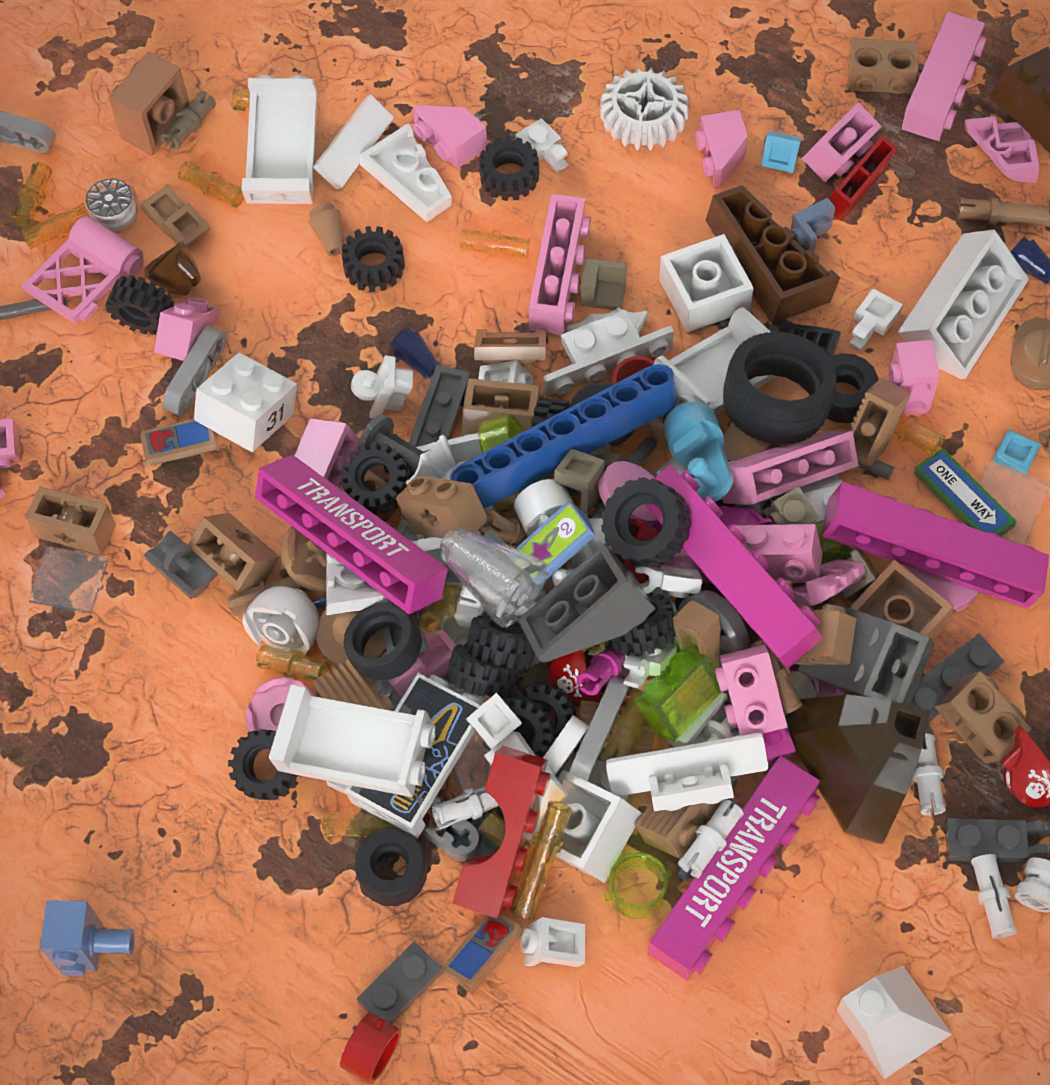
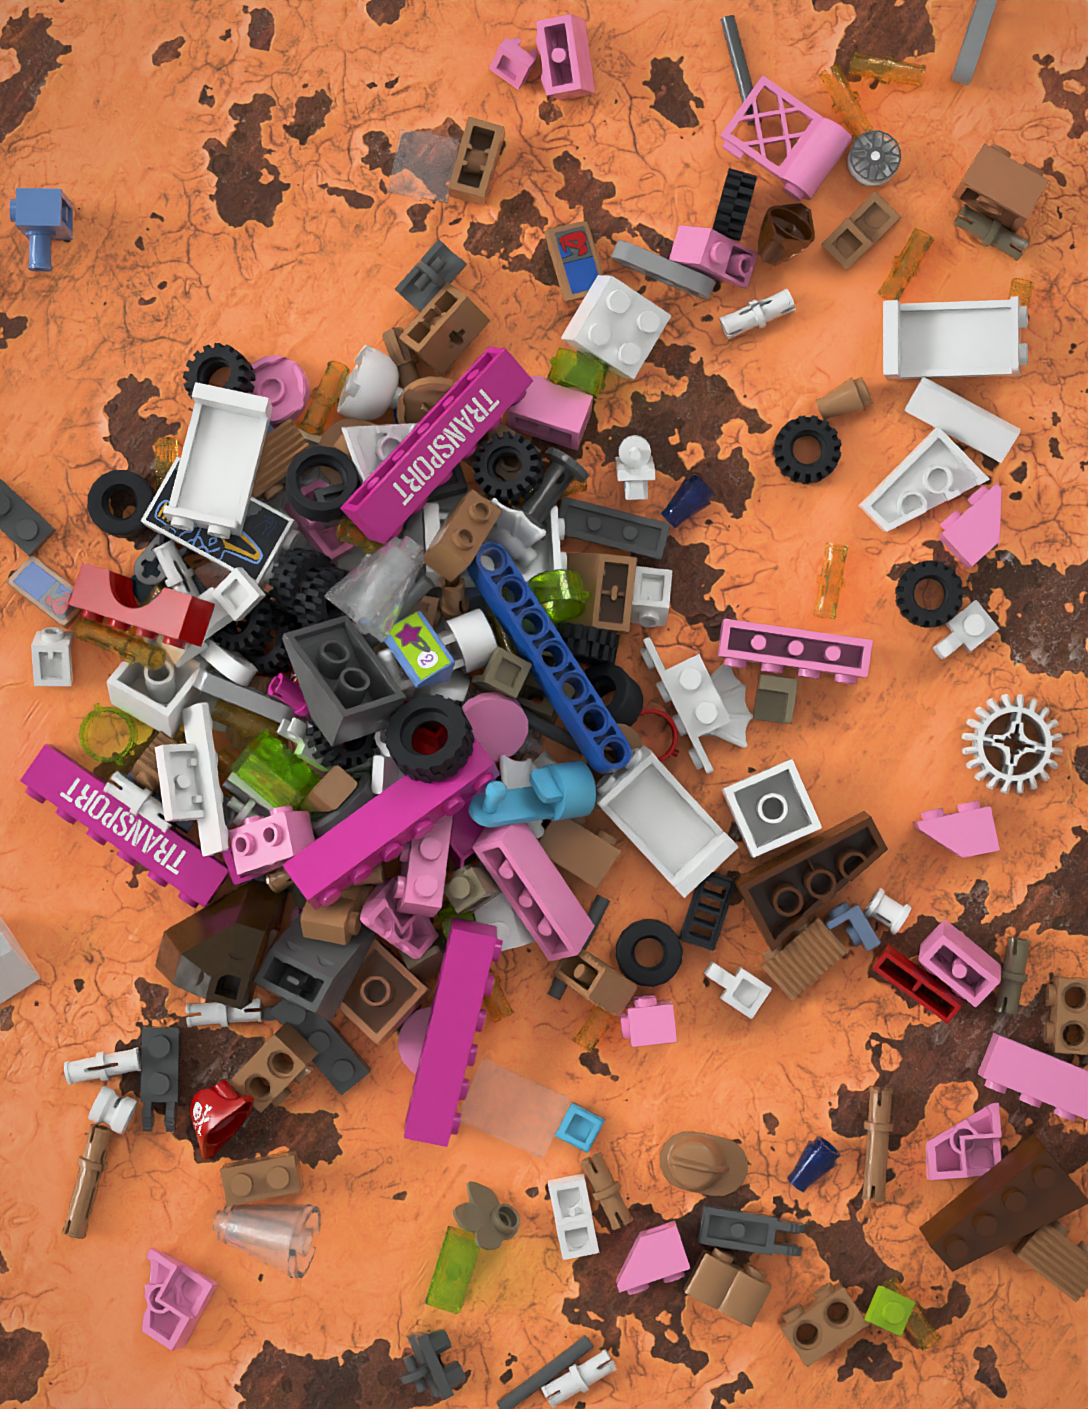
camera: 90 degrees right, 25 degrees up
medium nougat plate [474,329,546,365] -> none
black tyre [723,332,837,444] -> none
medium azure tile [761,130,802,173] -> none
white slope [898,229,1029,379] -> none
tile [914,448,1016,537] -> none
none -> clear neon green piece [547,348,609,399]
none -> white pin [719,289,796,340]
none -> medium nougat brick [760,916,848,1000]
none -> white bush [863,888,912,935]
none -> dark tan pin [994,937,1031,1015]

